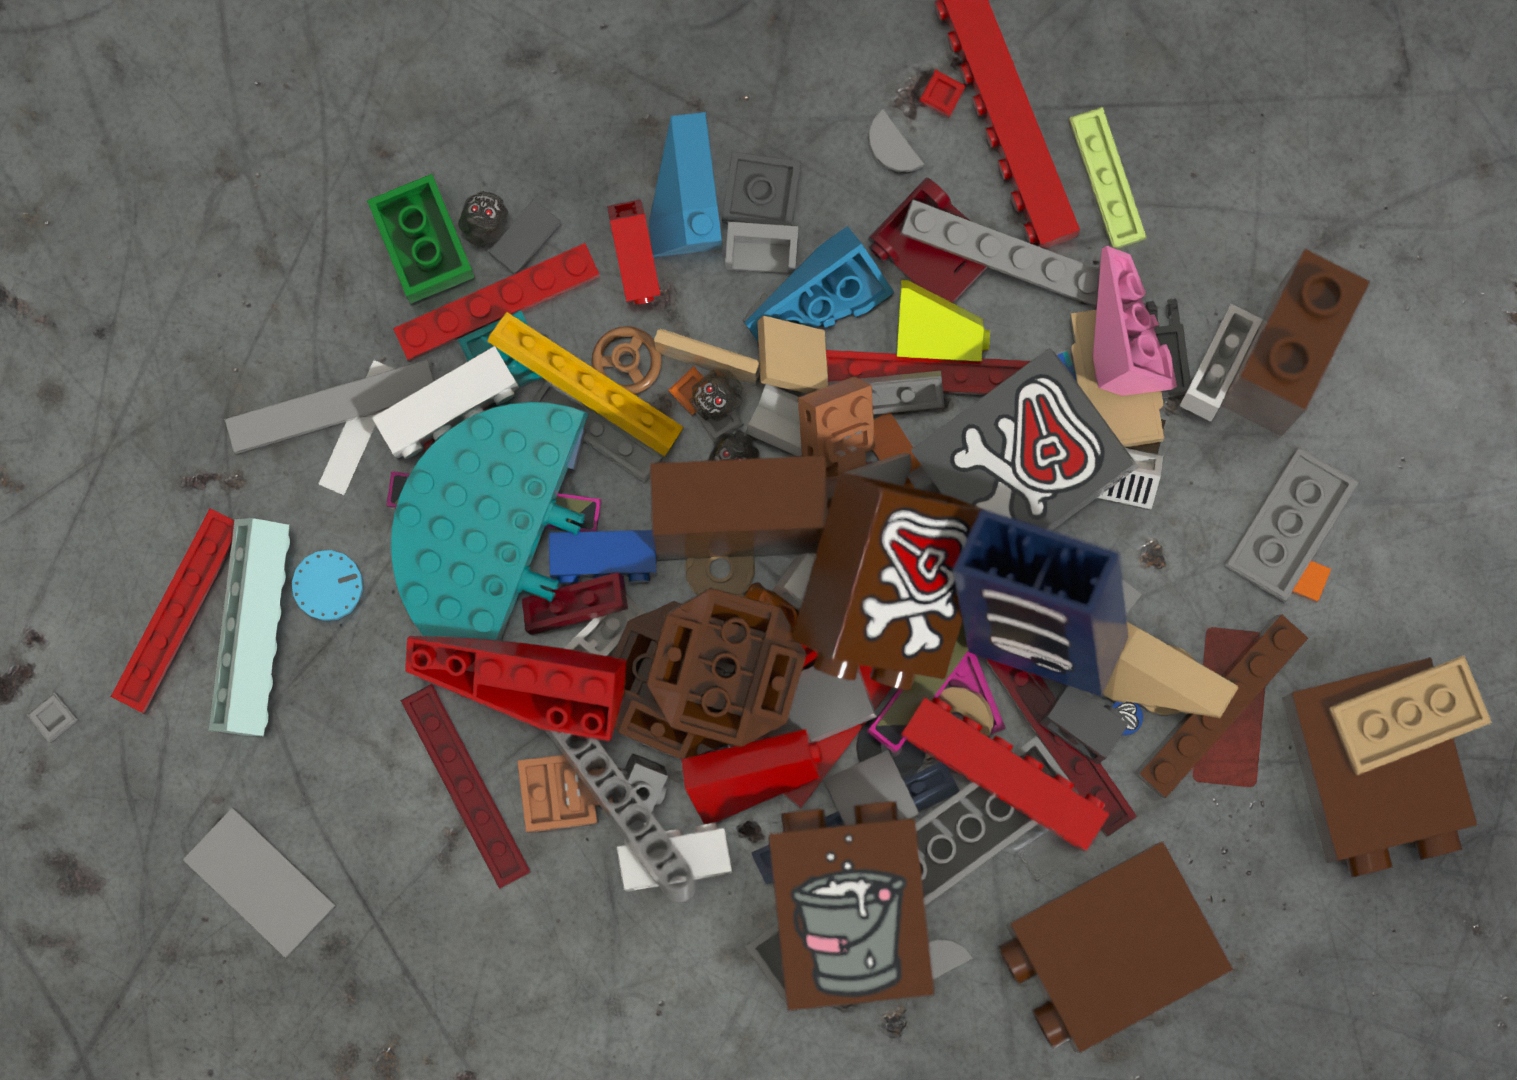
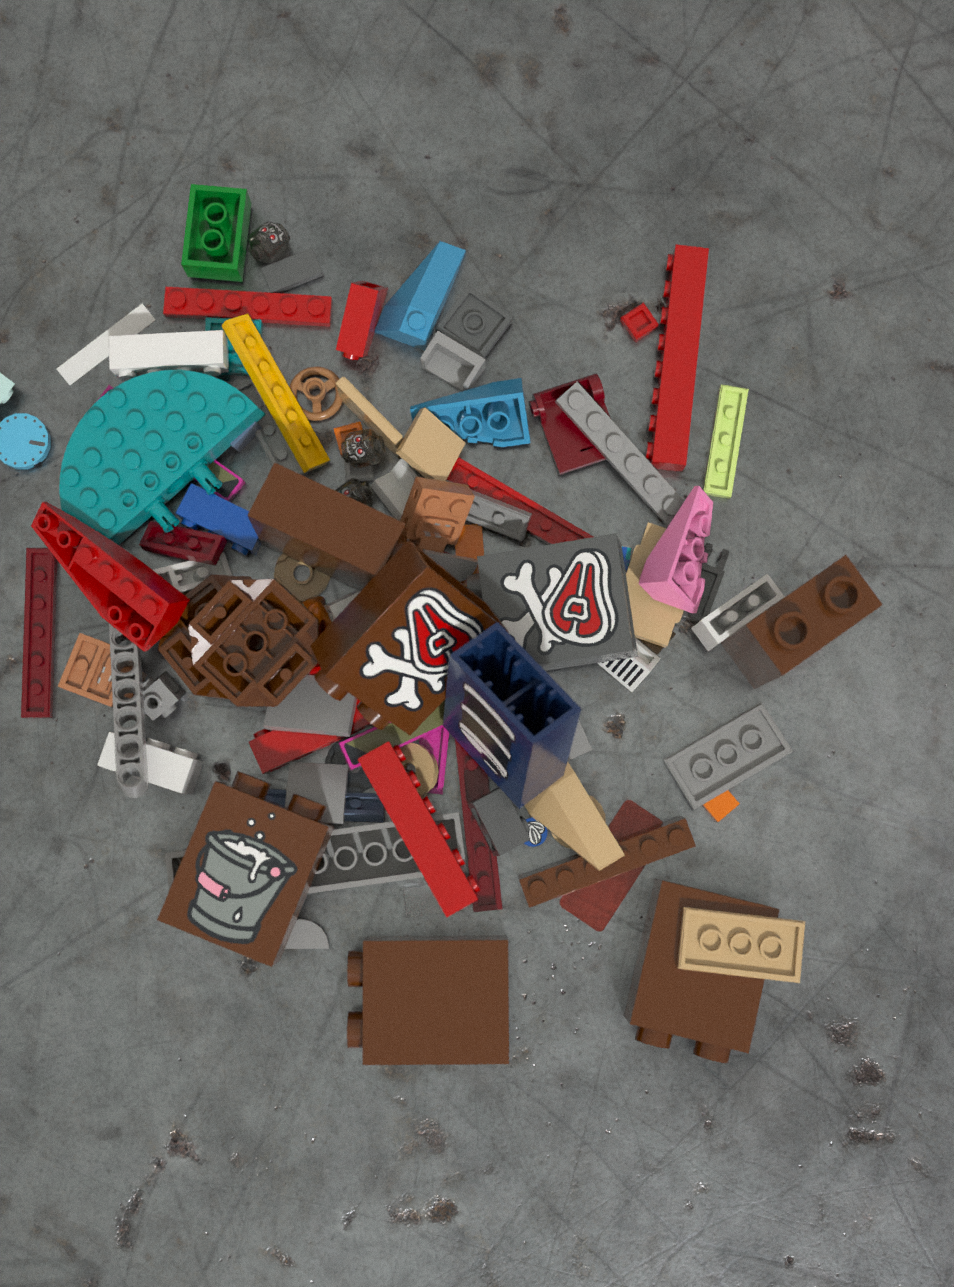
camera: 25 degrees right, 0 degrees up
light grey tile [225,360,434,454] -> none
red slope [682,729,823,825] -> none
light grey tile [869,109,924,173] -> none
neon yellow slope [897,280,990,361] -> none

